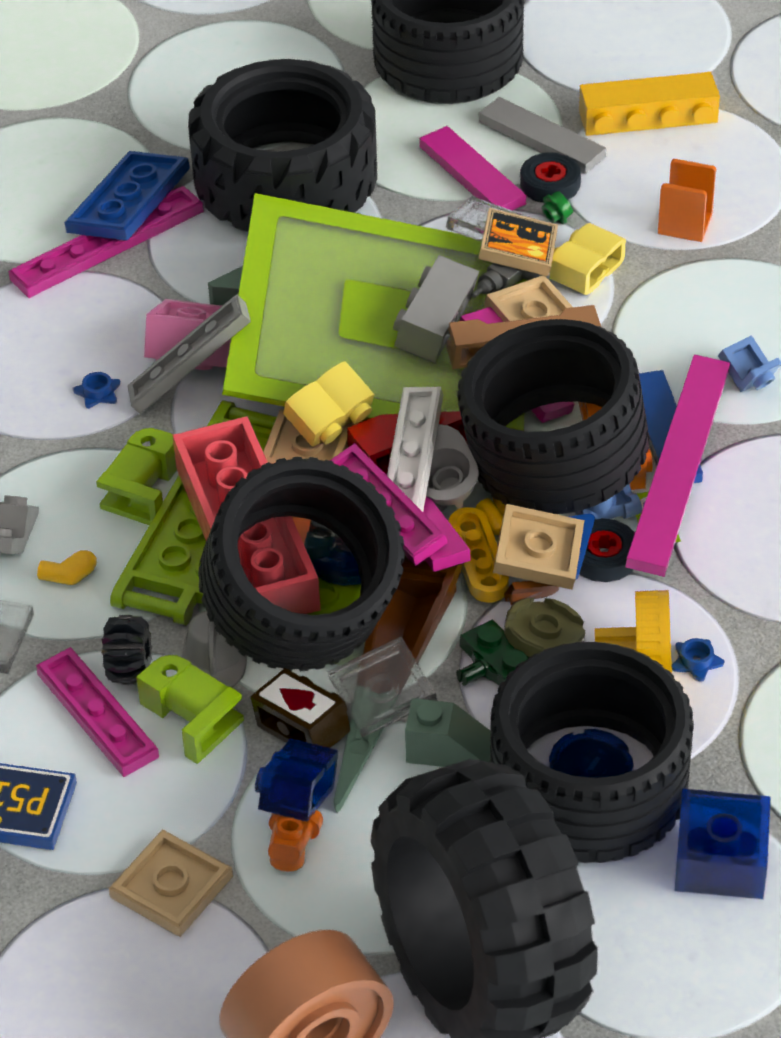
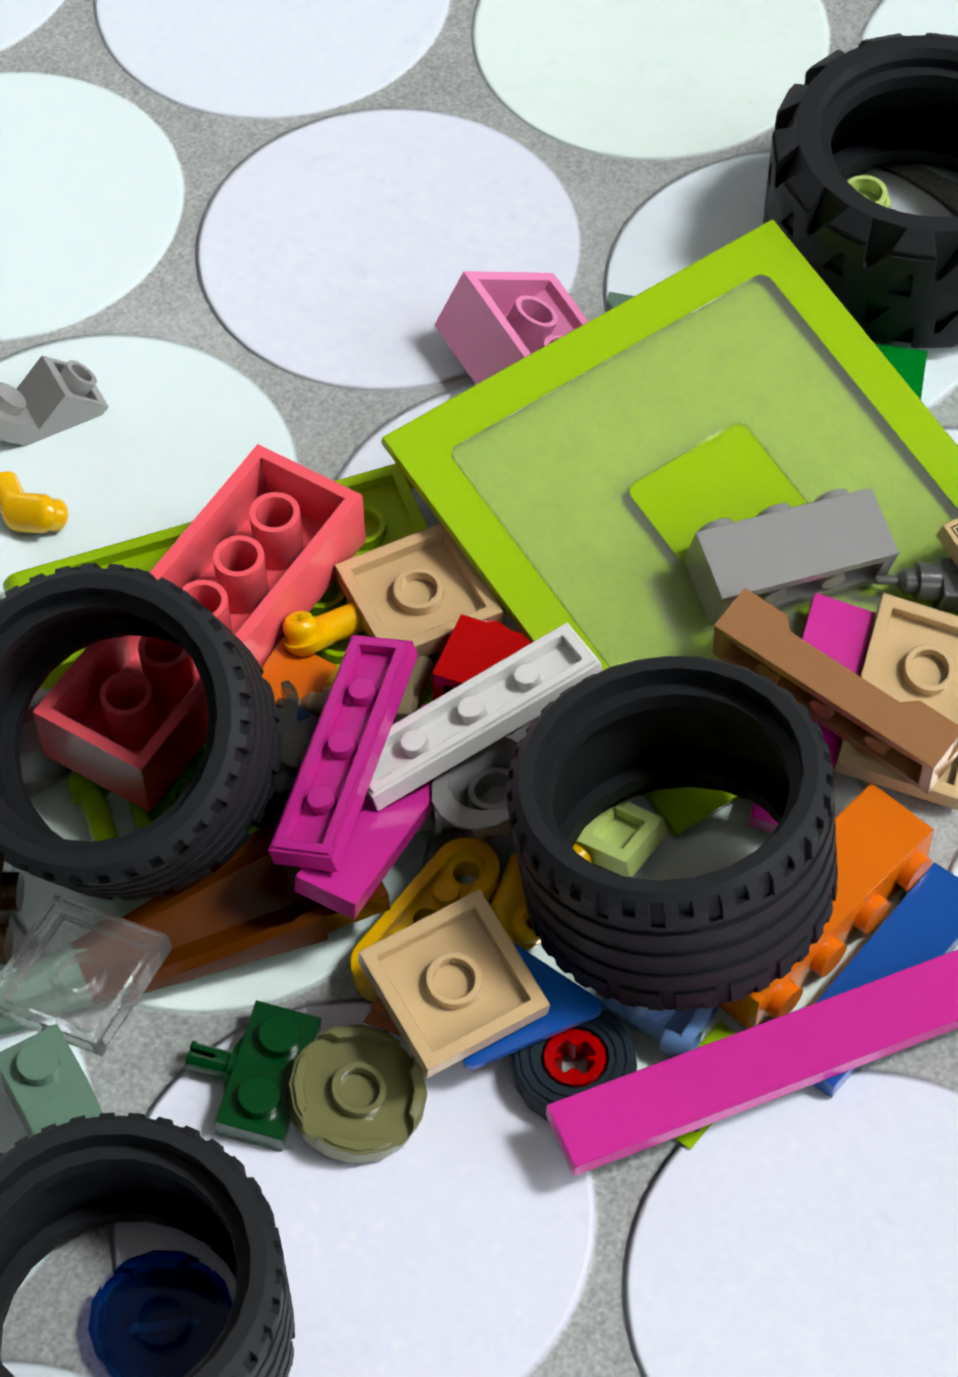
camera: 50 degrees right, 10 degrees up
dark pink tile [8,186,204,298] -> none
blue tile [64,151,190,241] -> none
blue plate [73,372,120,409] -> none
lime piece [96,428,177,525] -> none
light grey tile [128,295,251,414] -> none
light yellow brick [283,361,375,447] -> none
yellow piece [595,590,672,673] -> none
blue plate [672,638,725,682] -> none

